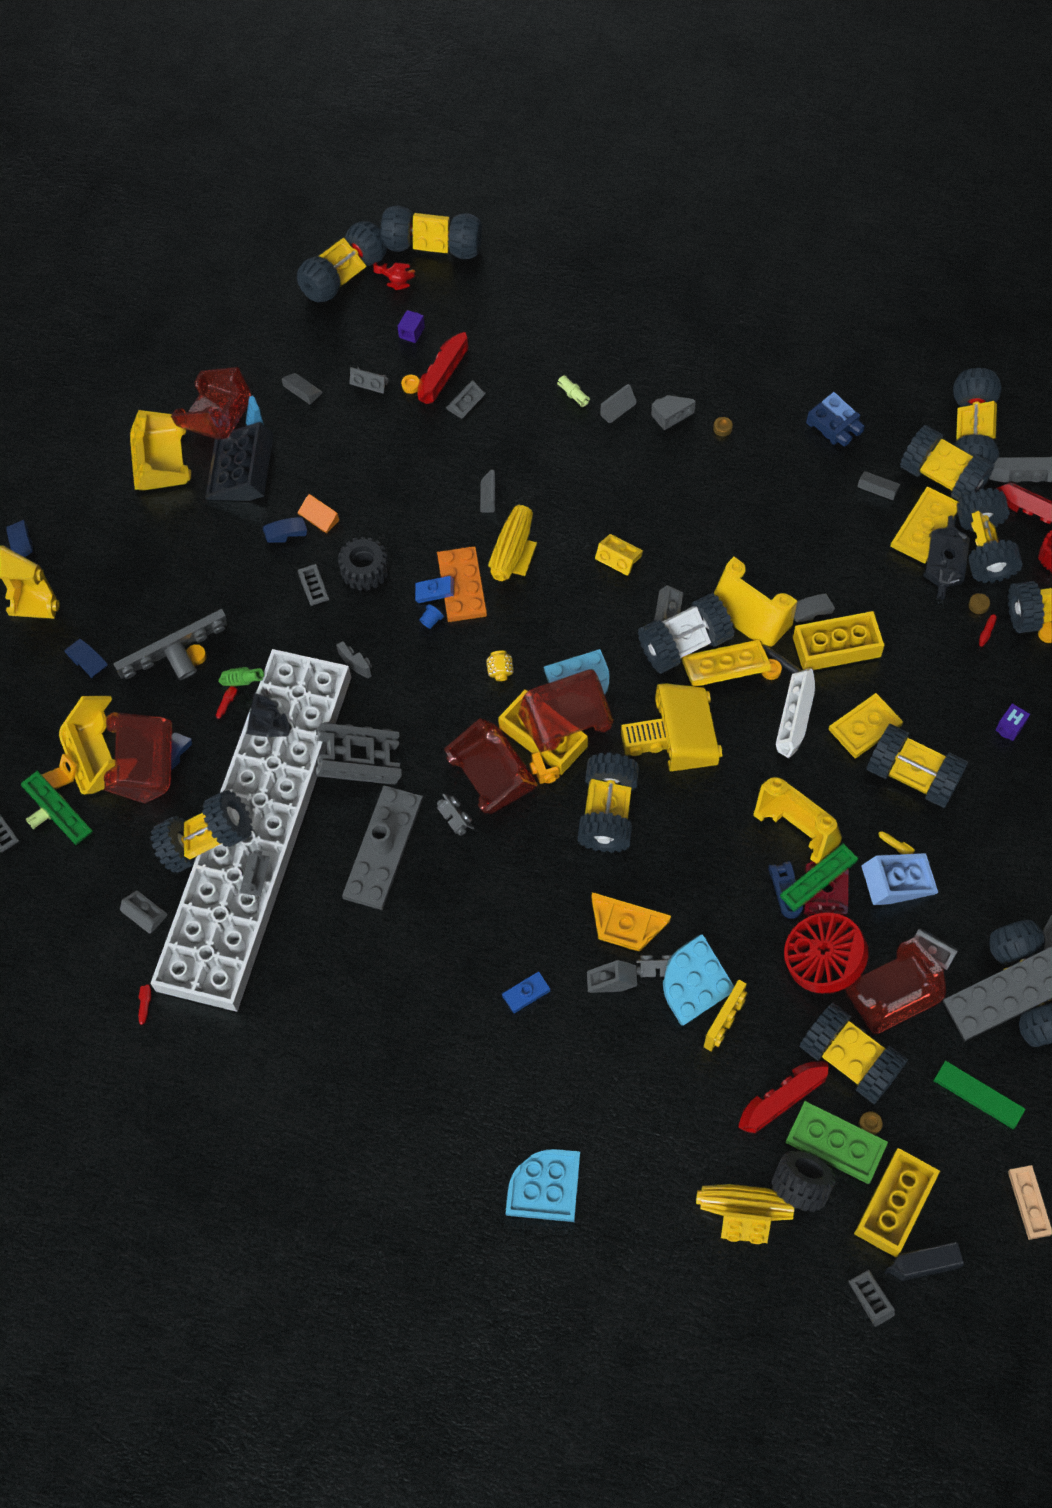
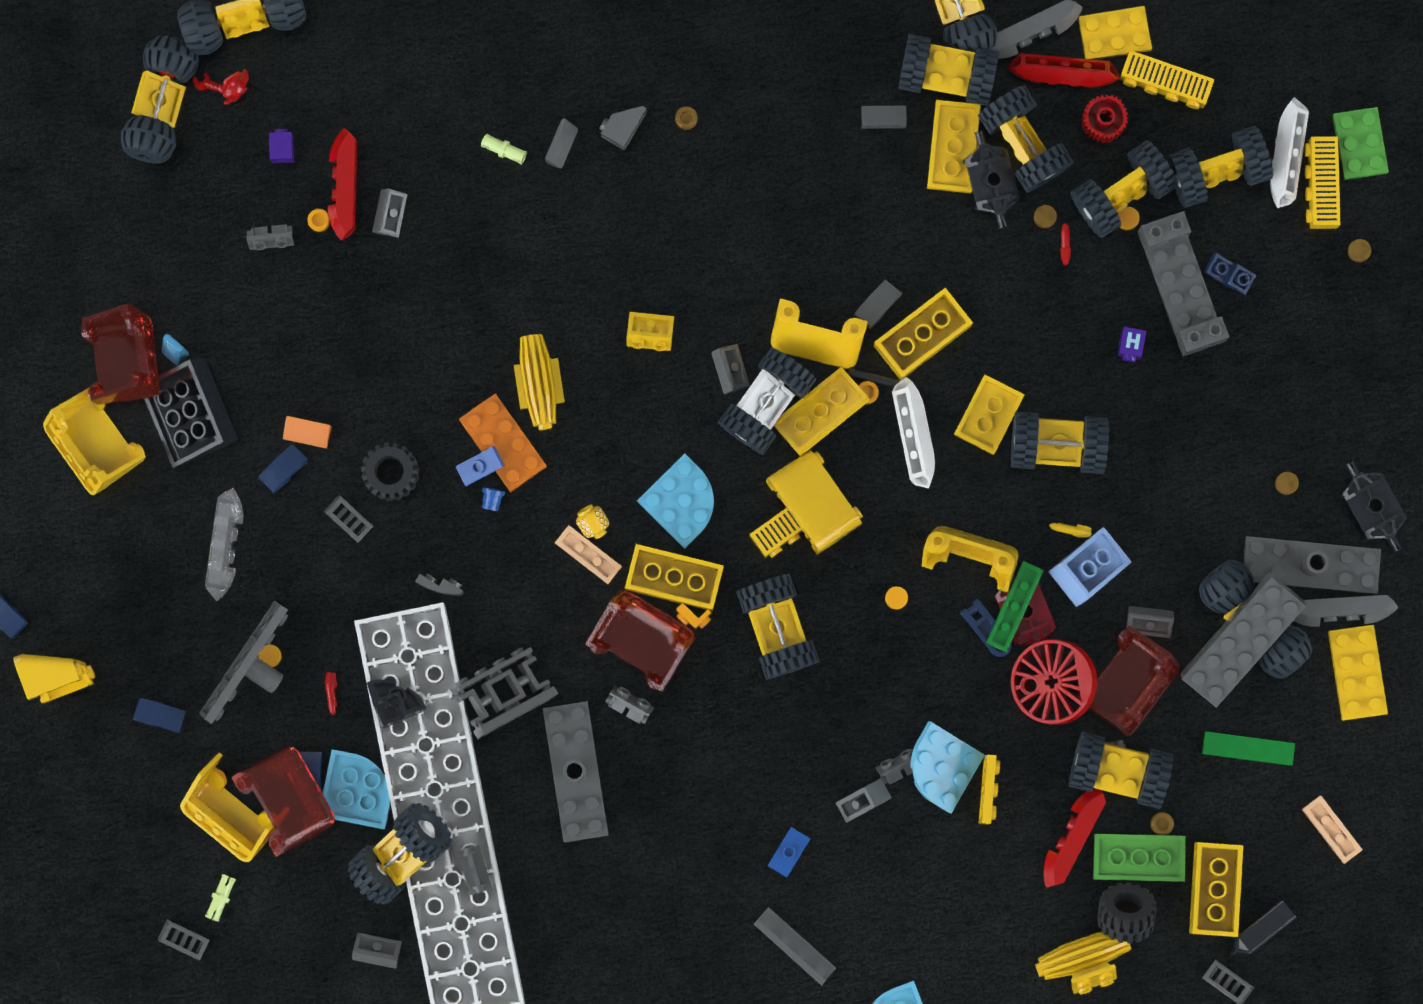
camera: 30 degrees left, 20 degrees up
green tile [21,771,92,845] -> none
light orange bracket [42,753,77,789] -> none
bright green hinge [218,667,264,686] -> none
dark grey slope [282,373,322,404] -> none
dark grey slope [480,470,495,512] -> none
clear red windscreen [518,669,613,753] -> none
light orange wing [592,893,671,952] -> none
dark blue hips [806,392,865,447] -> none
none -> clear brick [205,488,243,601]
none -> medium azure plate [318,749,390,829]
none -> light nougat plate [555,525,622,584]
none -> dark grey fence [754,907,836,985]
none -> light orange tile [885,587,908,610]

